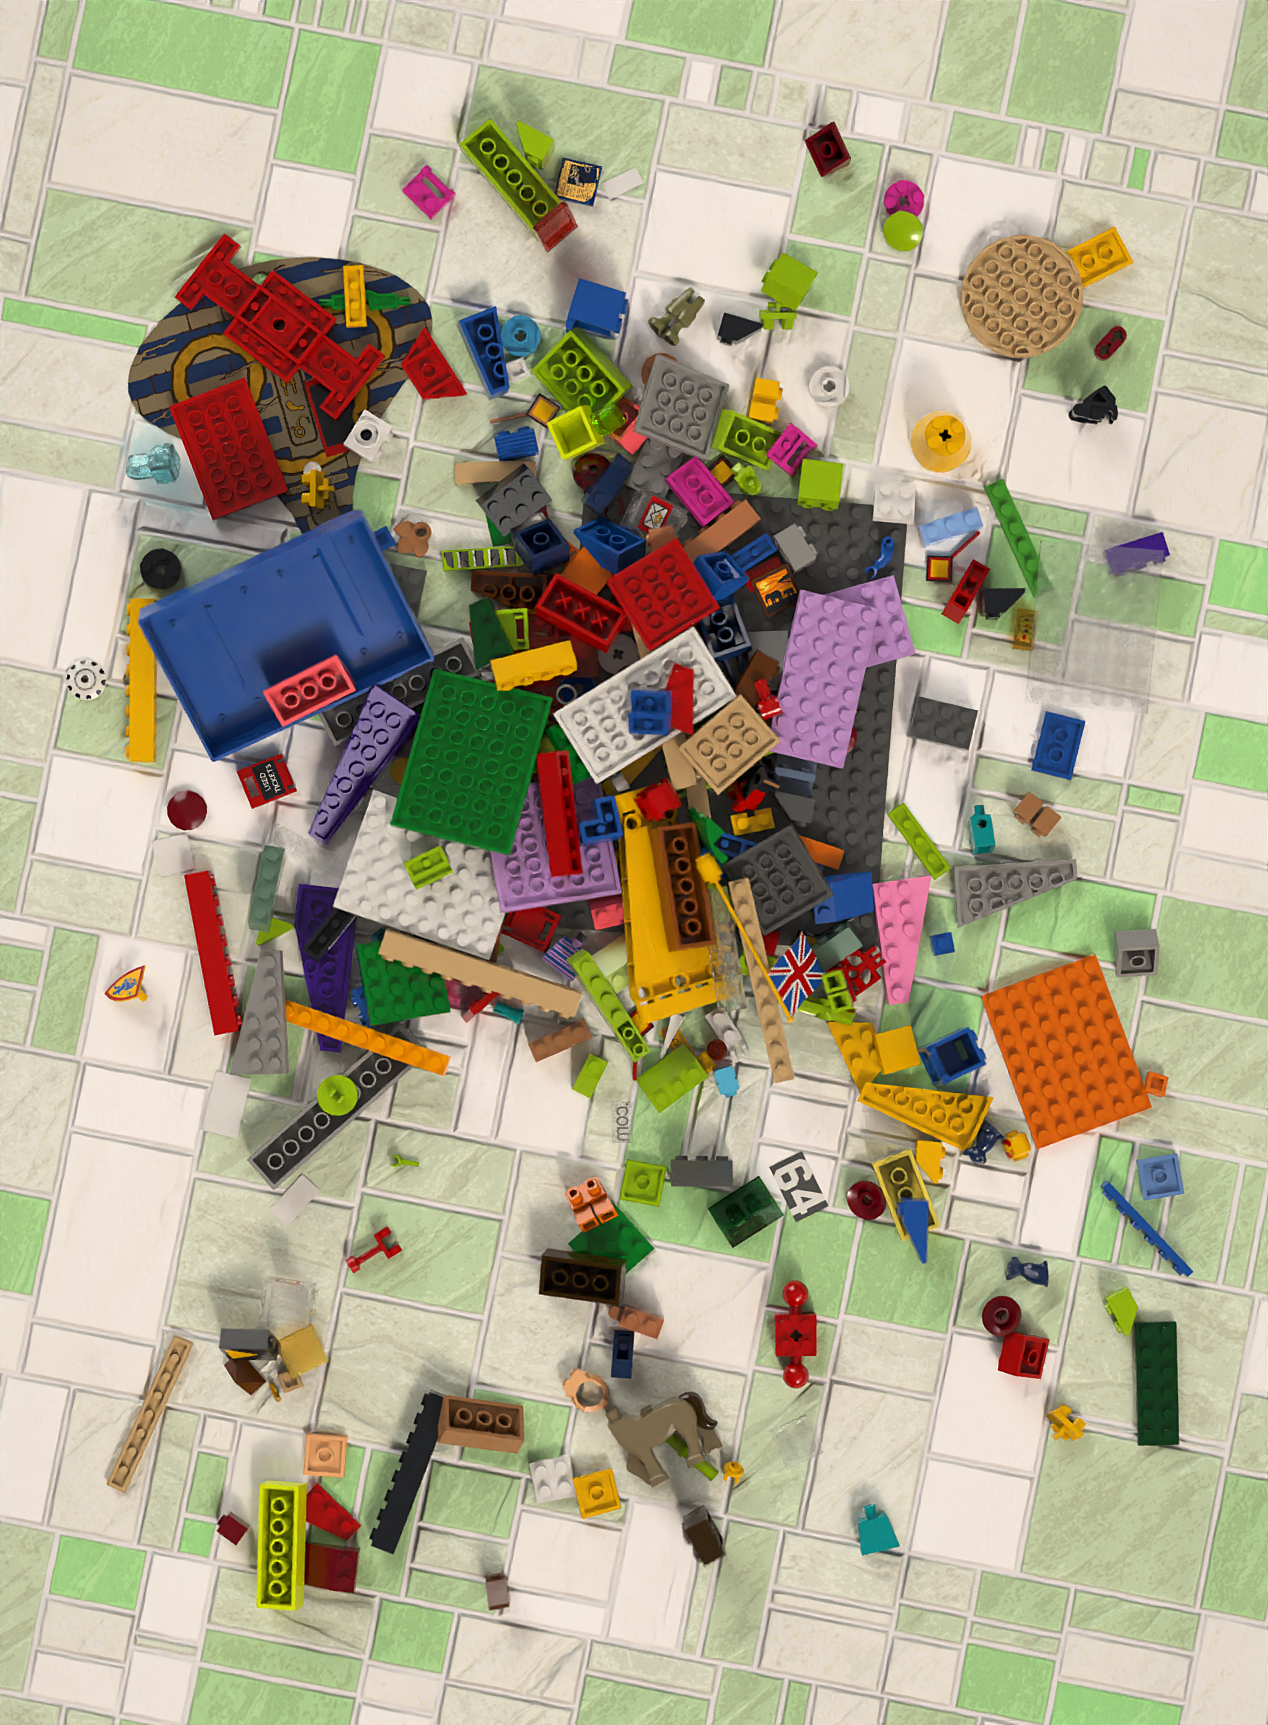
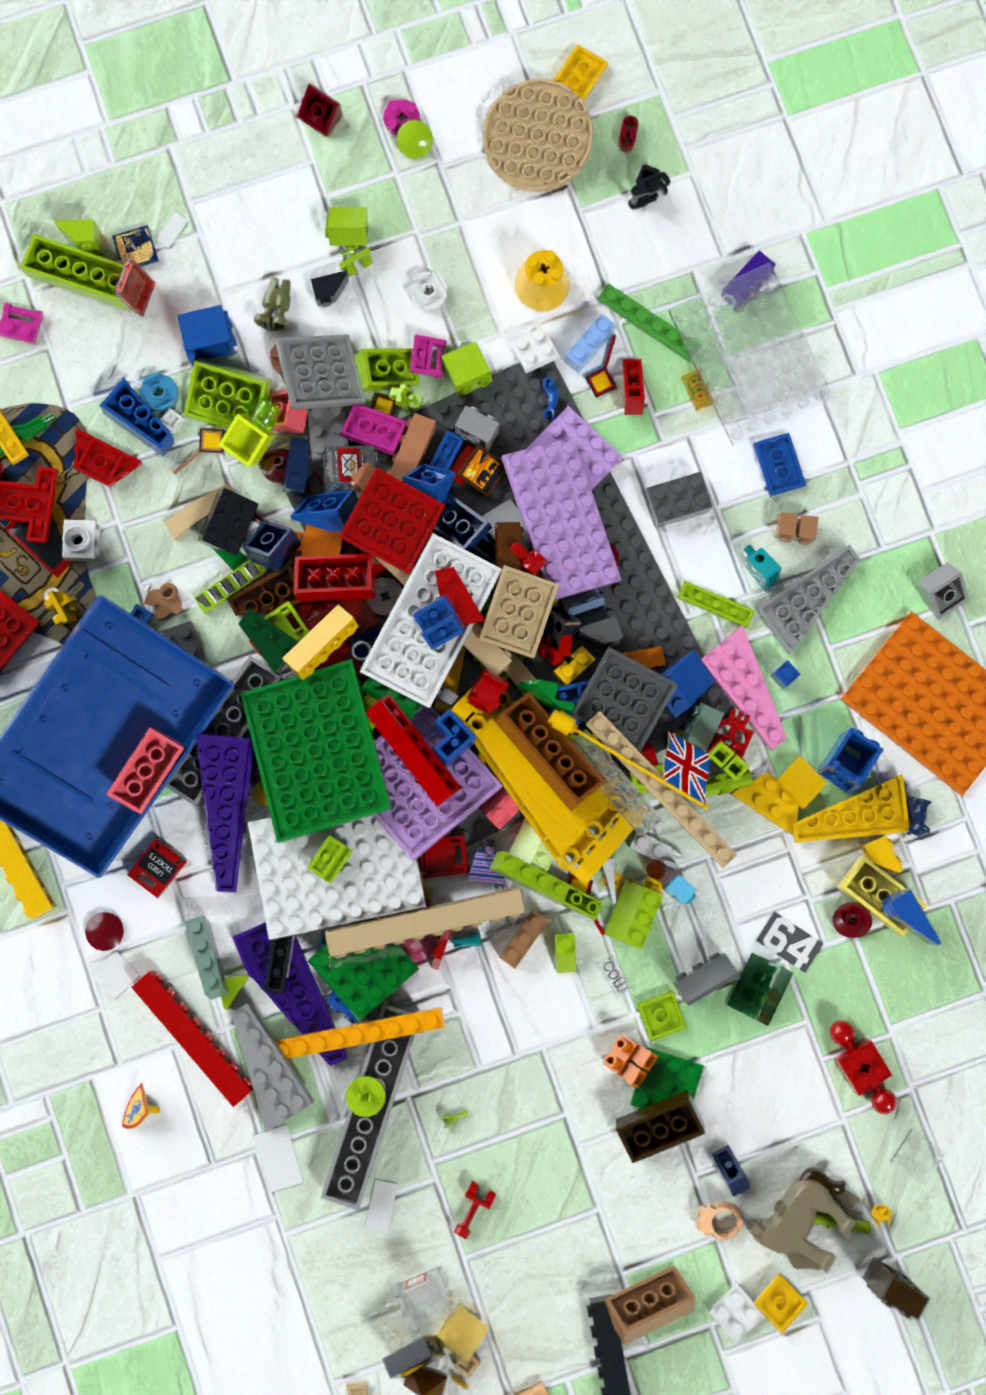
camera: 30 degrees left, 5 degrees down
blue brick [494,426,539,461] -> none
nougat brick [608,1304,664,1339] -> none
yellow brick [749,377,783,425] -> none
black slope [980,588,1025,620] -> none
yellow head [1001,1130,1031,1162] -> none

